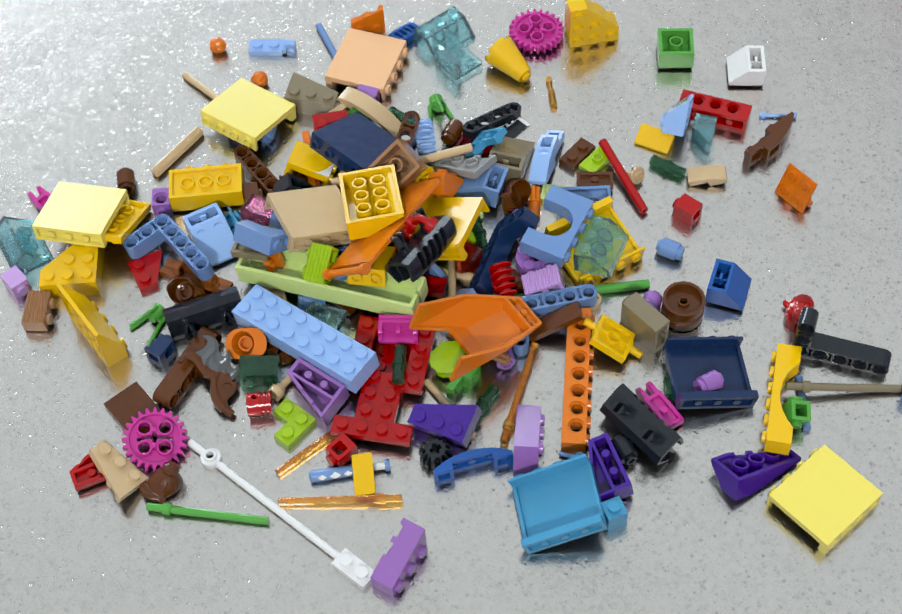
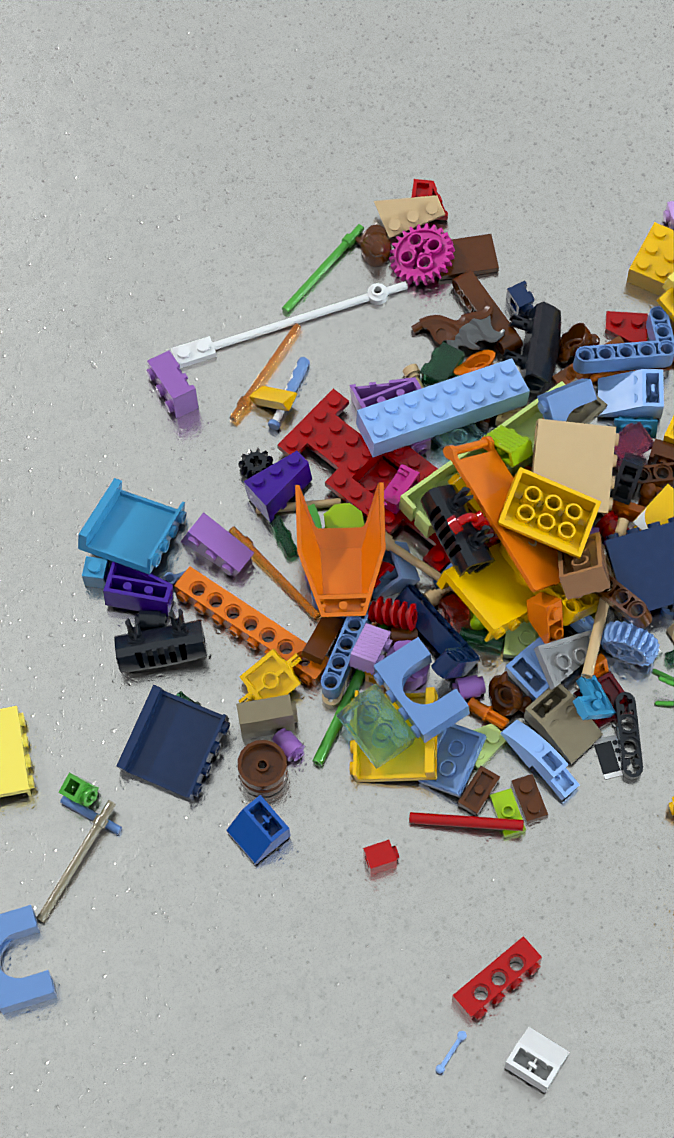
camera: 120 degrees right, 10 degrees up
medium nougat brick [21,290,56,331] -> none
yellow slope [57,284,128,368] -> none
bright green plant [129,303,166,346] -> none
red piece [246,391,273,417] -> none
lime plate [273,398,317,450] -> none
clear orange bar [275,431,336,477] -> none
red brick [325,433,358,467] -> none
clear green pin [391,345,407,385] -> none
blue slope [433,447,514,484] -> none
reddish brown brick [441,119,463,145] -> none
pearl gold piece [546,76,557,108] -> none
tan plate [626,166,645,184] -> none
yellow slope [634,123,675,155] -> none
dark pink hinge [635,382,684,429] -> none
clear green pin [649,154,687,179] -> none
bright green brick [656,28,695,68] -> none
medium blue brick [656,237,685,261] -> none
light blue slope [660,94,694,137] -> none
tan slope [687,165,728,187] -> none
clear light blue slope [689,113,717,155] -> none
medium lavender brick [693,370,724,391] -> none
dark purple wedge [711,449,801,501] -> none
reddish brown slope [743,112,794,166] -> none
yellow arch [761,343,802,455] -> none
orange hinge [775,163,818,214] -> none
red hair [783,294,814,332] -> none
black beam [792,307,892,375] -> none

